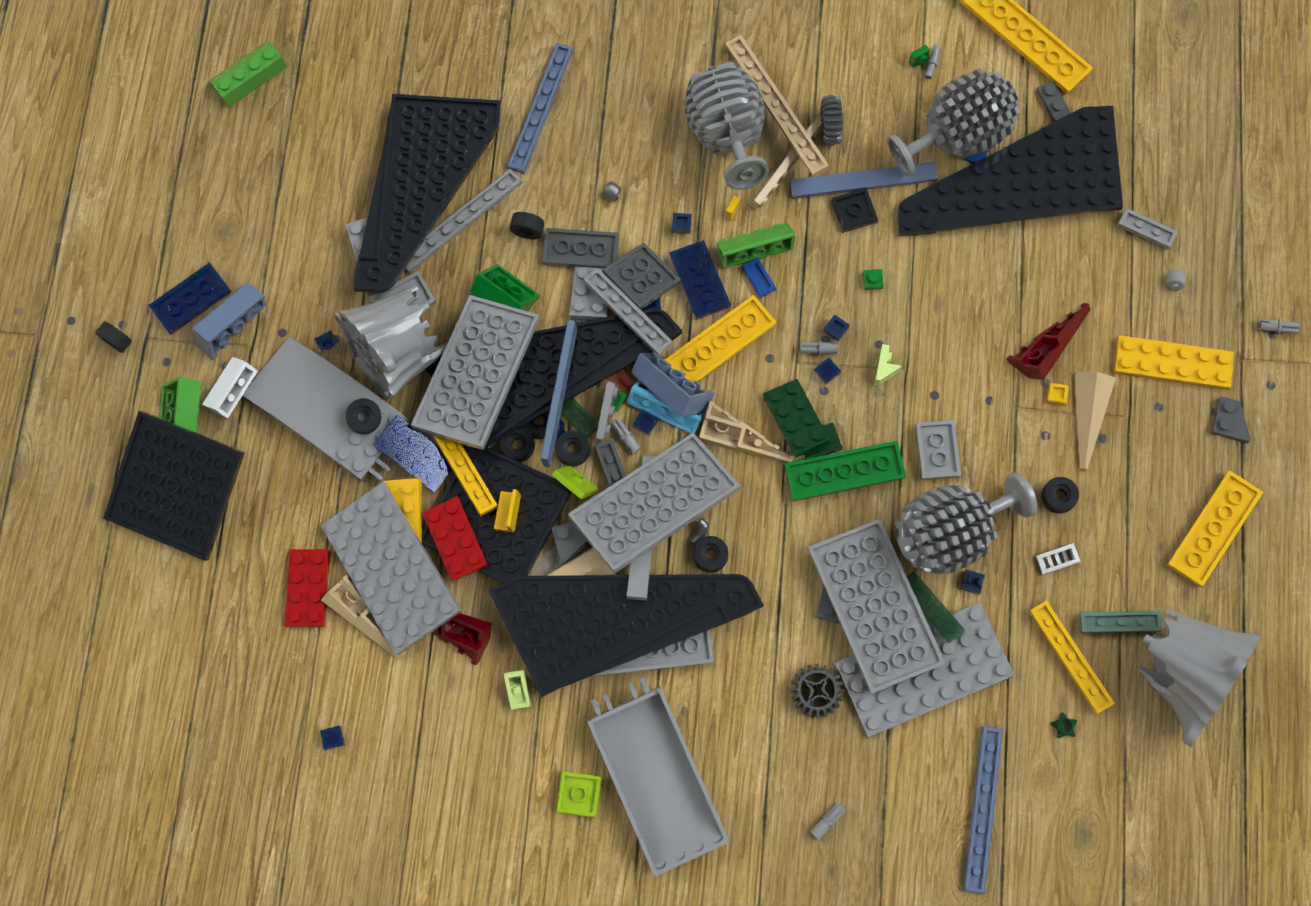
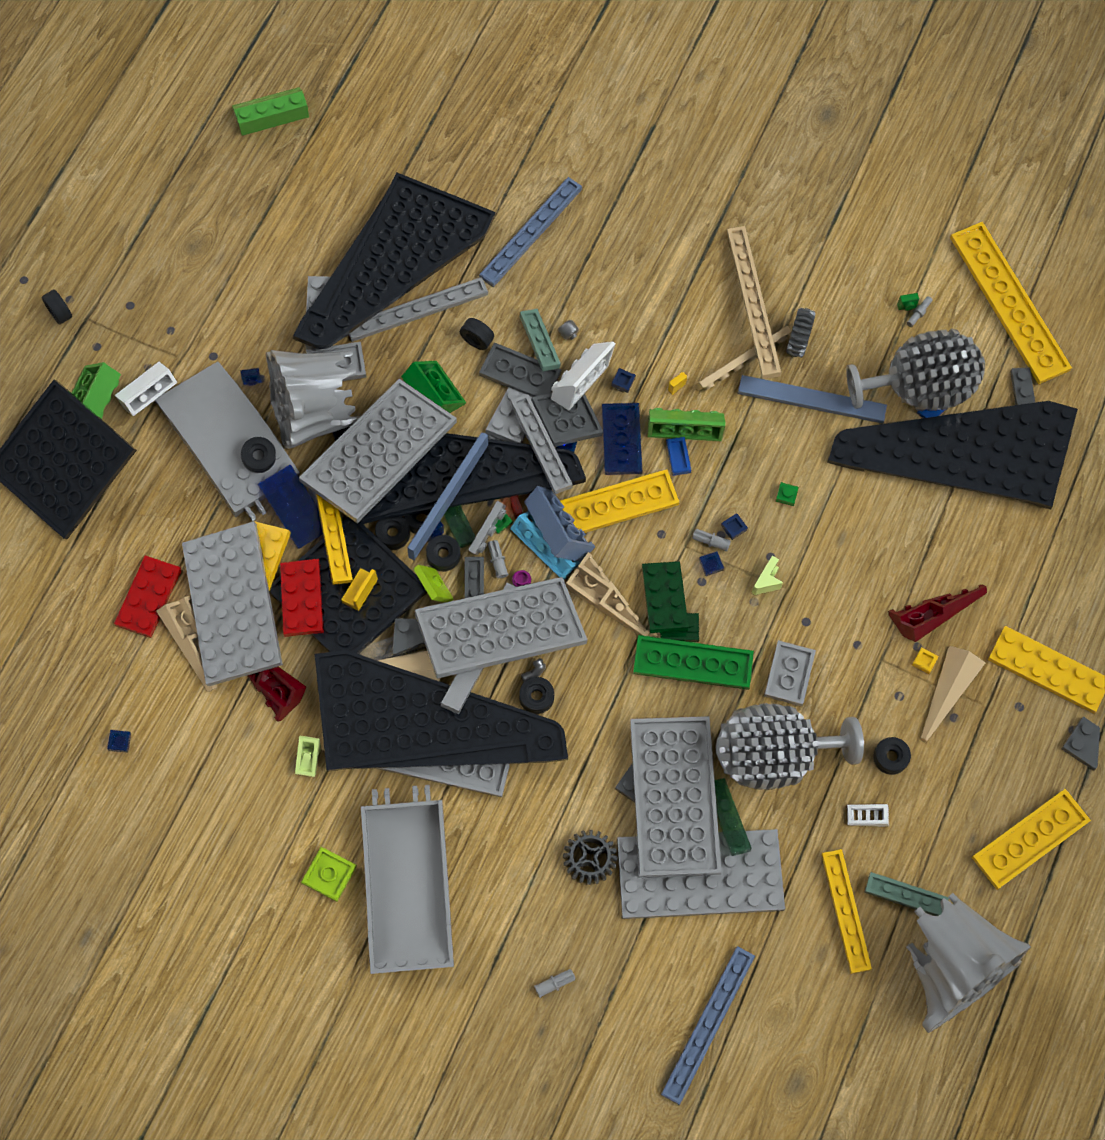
camera: 10 degrees right, 5 degrees down
clear blue plate [148,262,232,335] -> none
sand blue wedge [193,282,266,360] -> none
clear blue plate [633,409,659,436] -> none
light grey plant [685,61,769,190] -> none
black tile [831,188,878,233] -> none
dark blue tile [960,570,985,595] -> none
dark green plate [1051,712,1077,739] -> none
light grey plate [1117,208,1178,250] -> none
light grey piece [1166,270,1186,291] -> none
none -> magenta plate [512,570,531,587]
none -> sand green plate [519,309,561,372]
none -> white slope [551,342,616,410]

